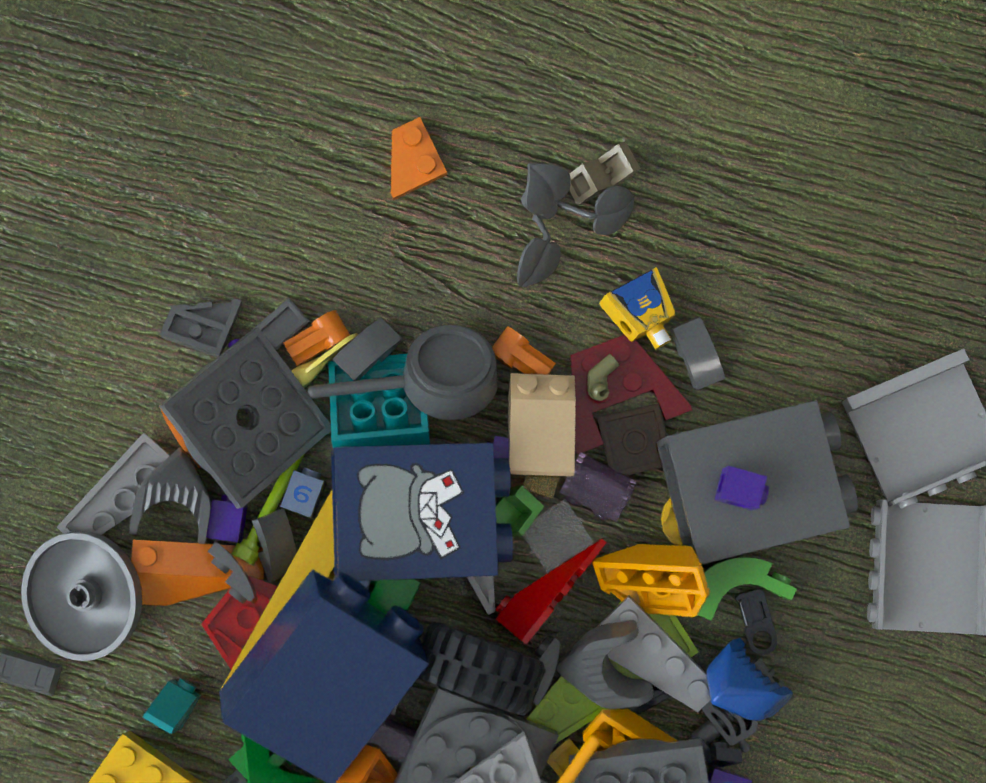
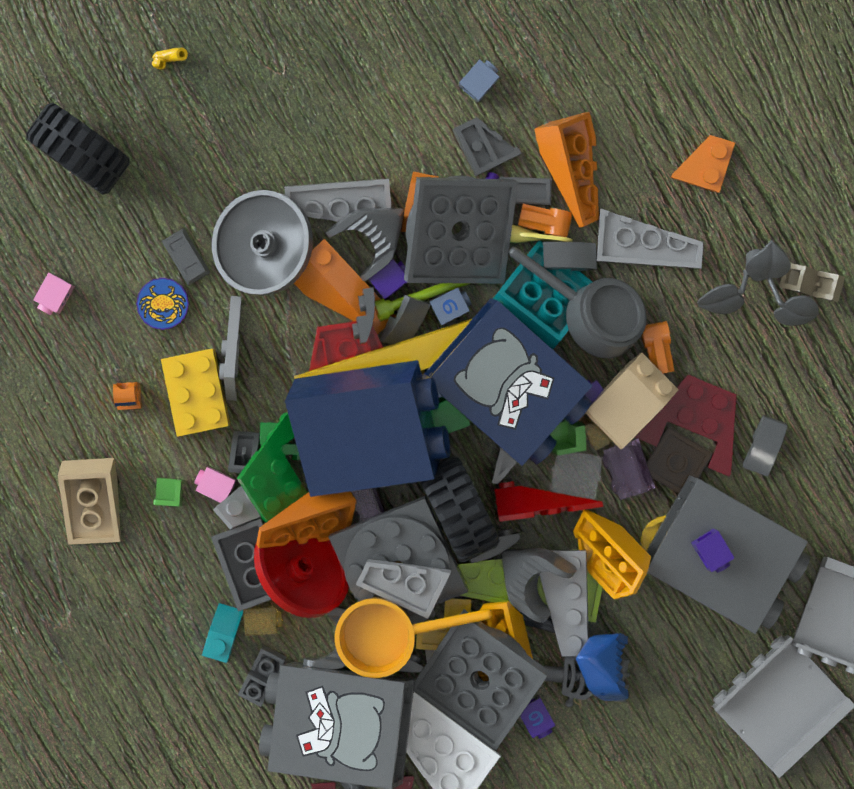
camera: 40 degrees right, 5 degrees up
teal slope [142,678,201,734] -> none
olive arm [587,354,620,401] -> none
torso [599,267,675,350] -> none
black plate [684,737,742,767] -> none
bright green arch [698,557,797,621] -> none
black piece [735,589,777,655] -> none
none -> tile [136,278,189,330]
none -> light grey wing [219,296,242,401]
none -> sand blue brick [459,59,499,103]
none -> orange wedge [534,112,599,227]
none -> light grey wing [596,209,703,269]

